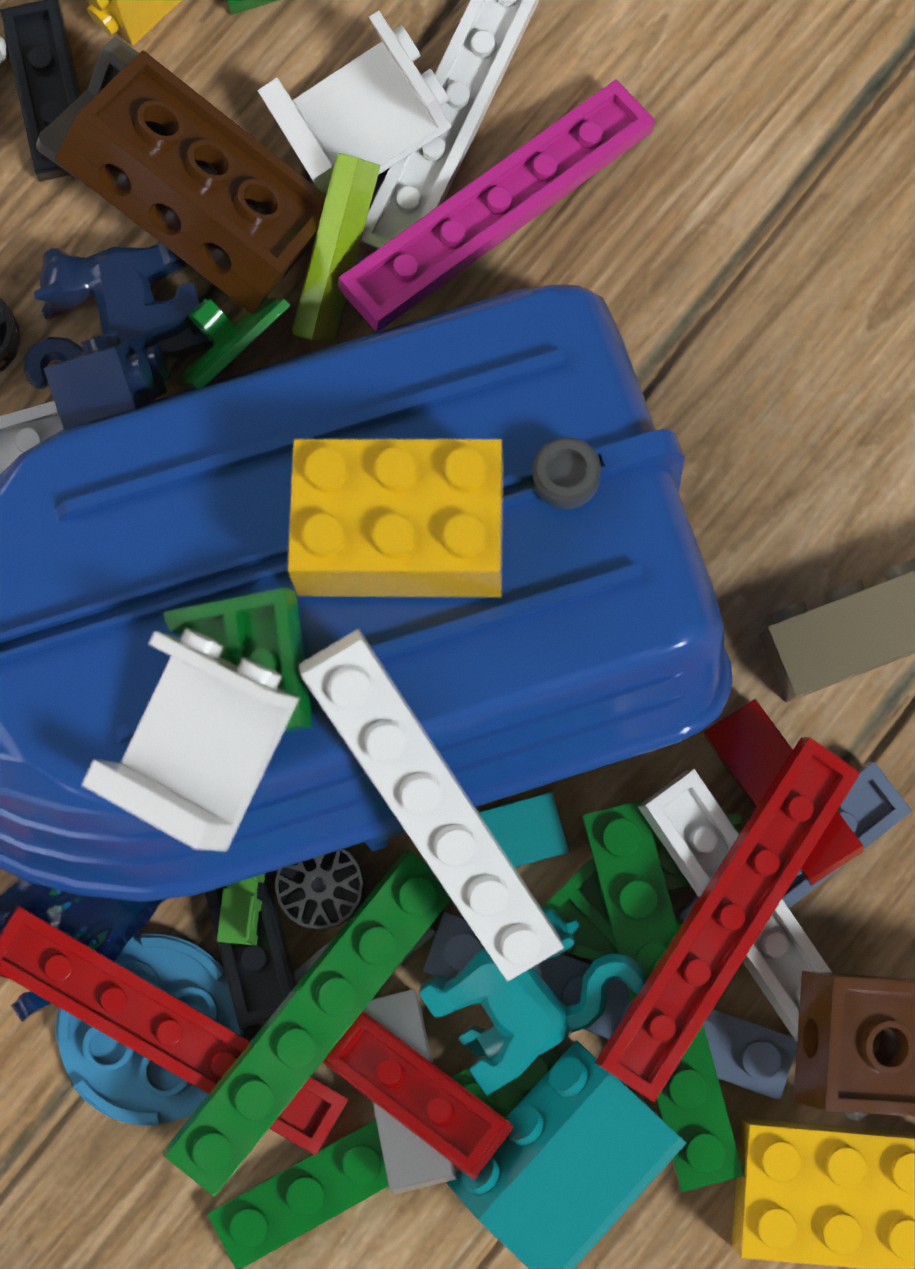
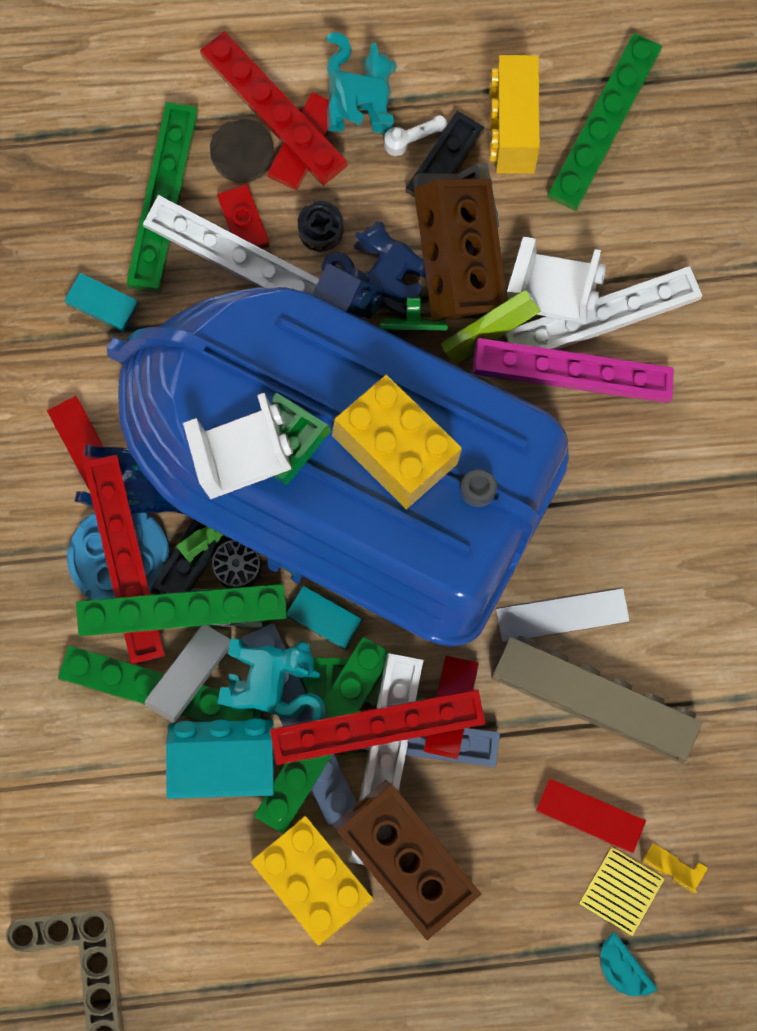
camera: 45 degrees right, 5 degrees down
white plate [298,629,564,982] -> none
red tile [322,1011,514,1180] -> none
none -> white sticker [496,588,630,642]

